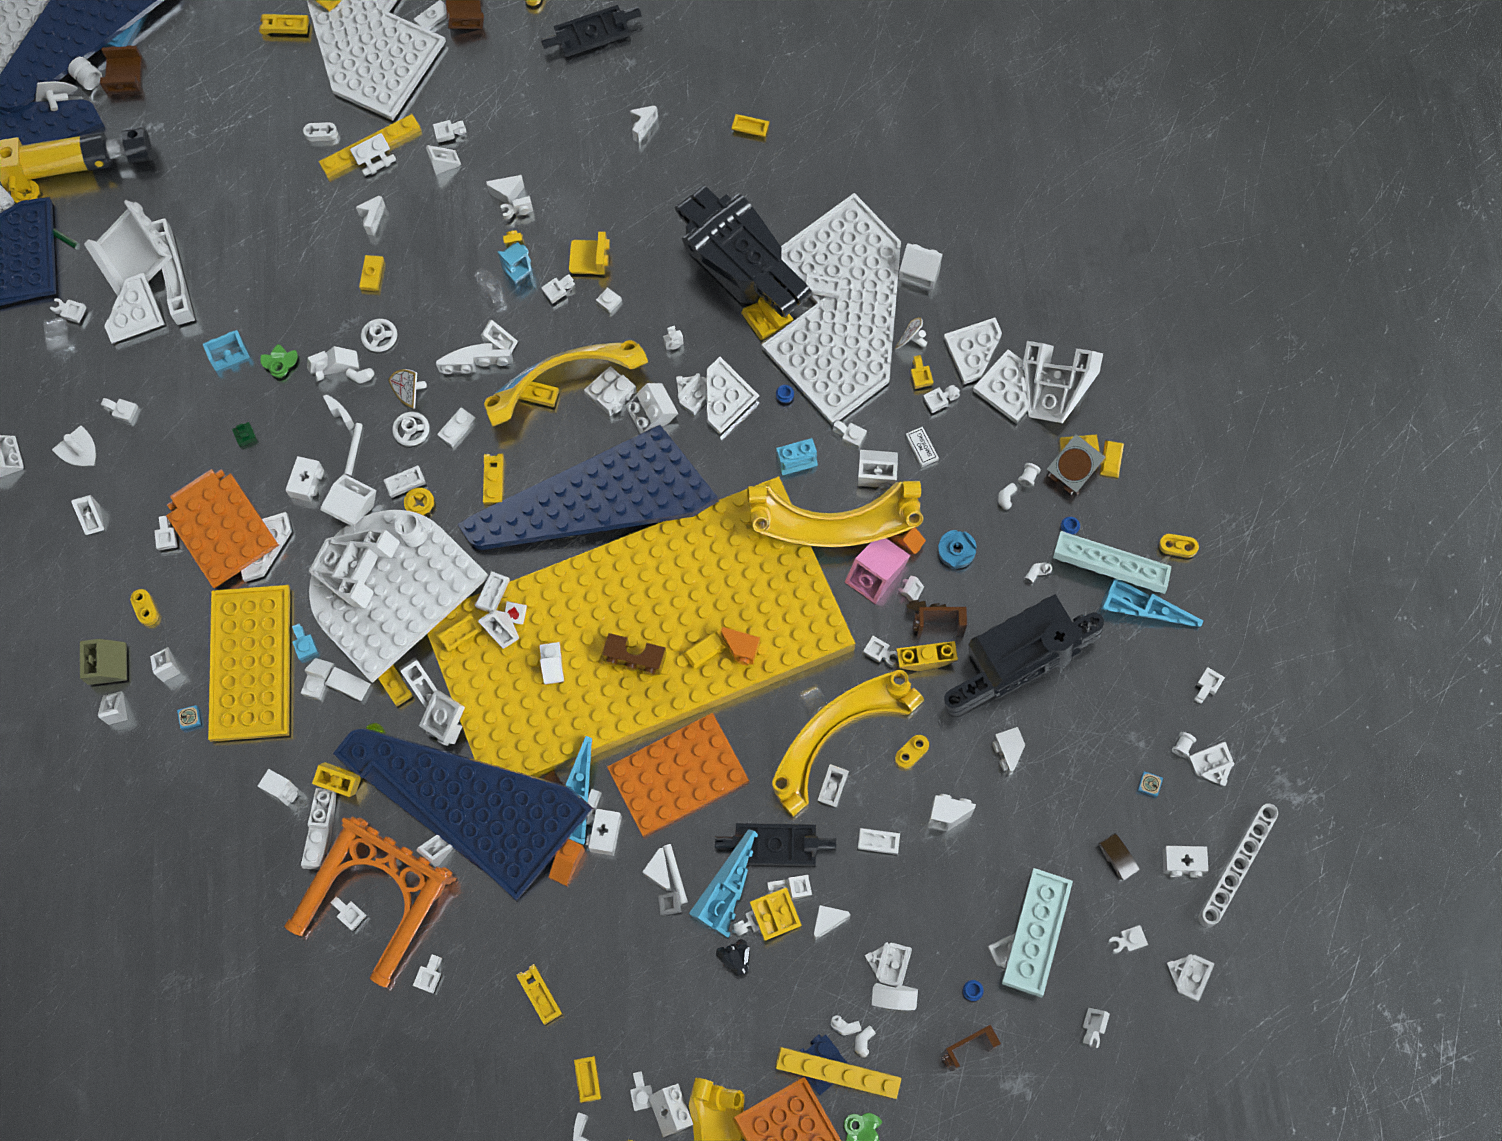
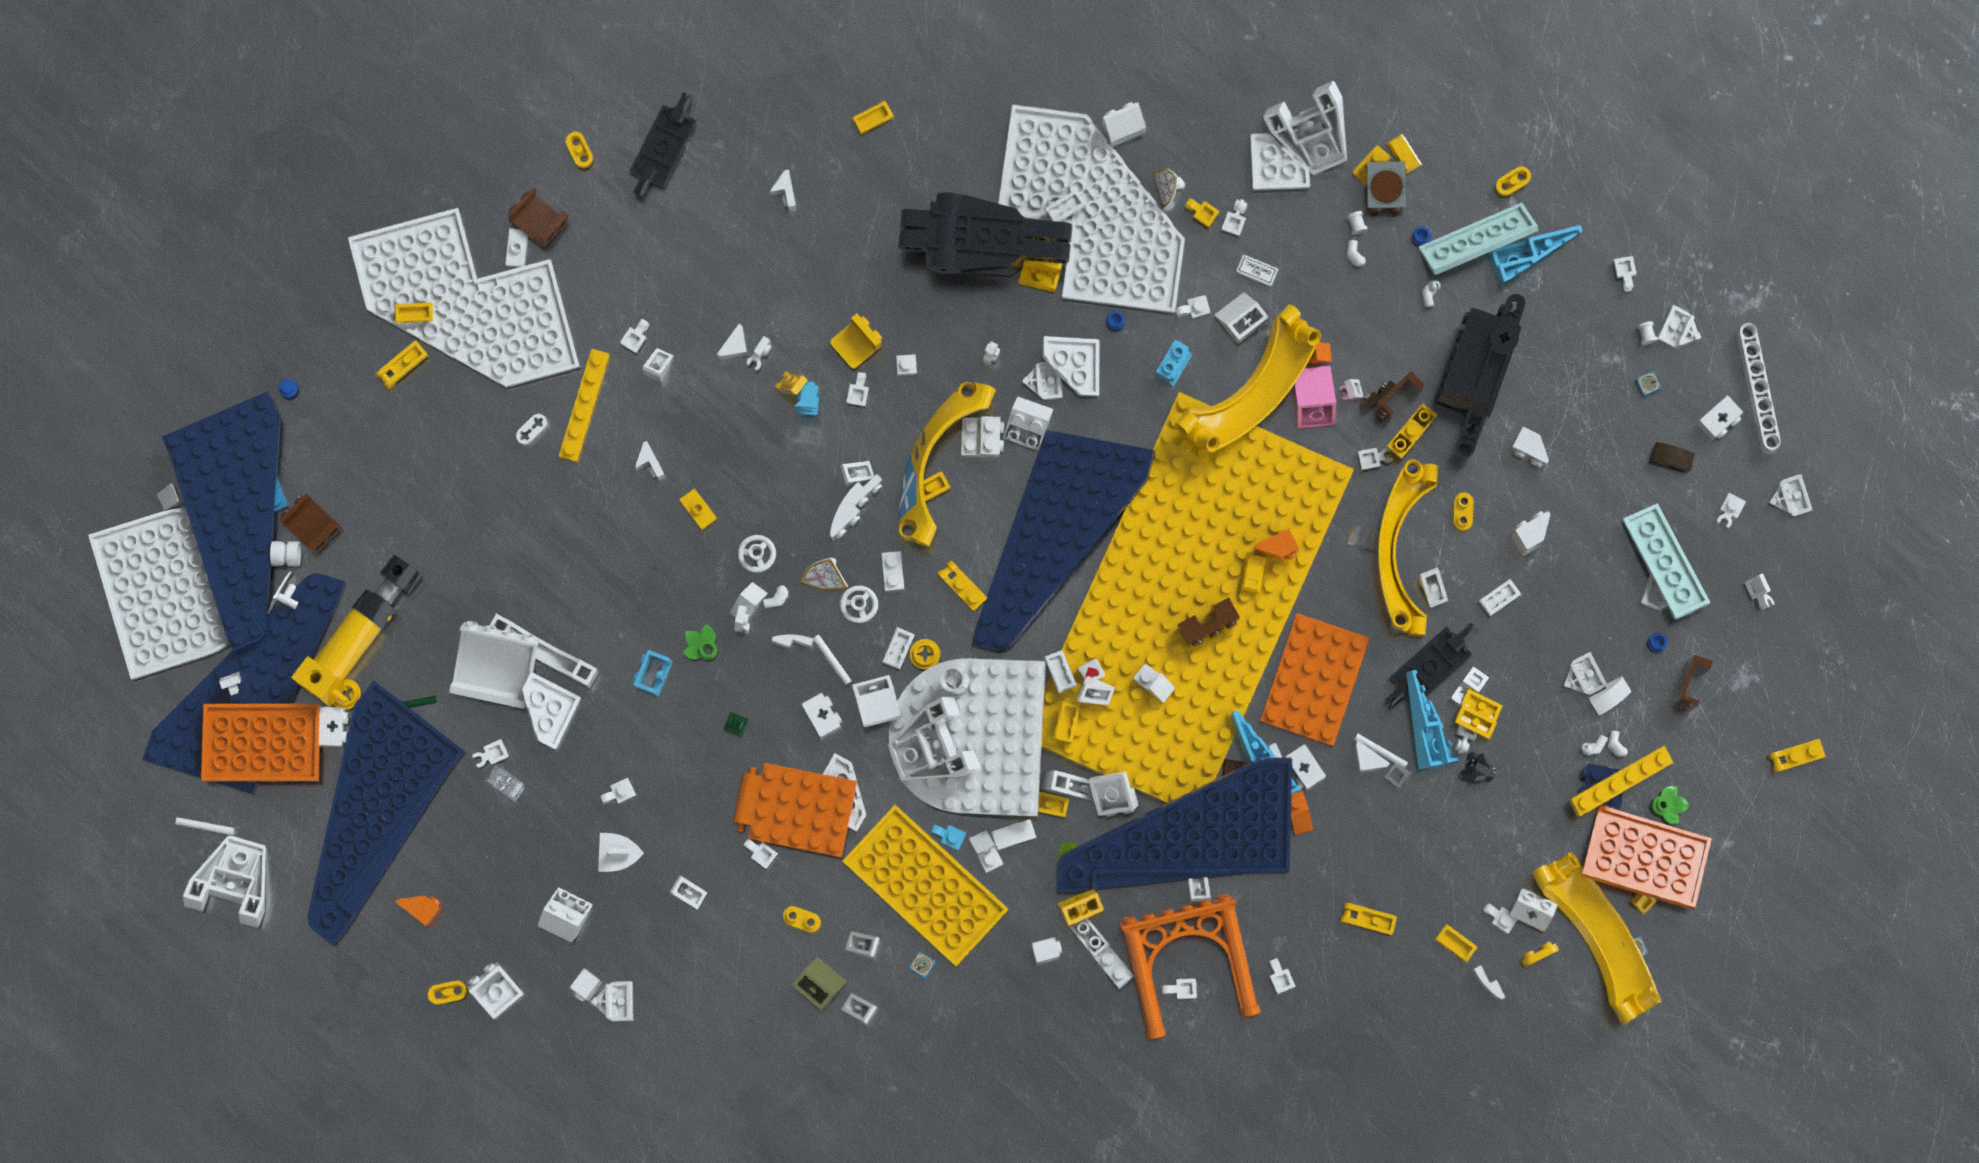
camera: 45 degrees left, 10 degrees up
white plate [350,133,396,176] -> none
white slope [813,905,850,940] -> none
dark azure plate [938,530,976,569] -> none
white plate [943,318,1002,384] -> none

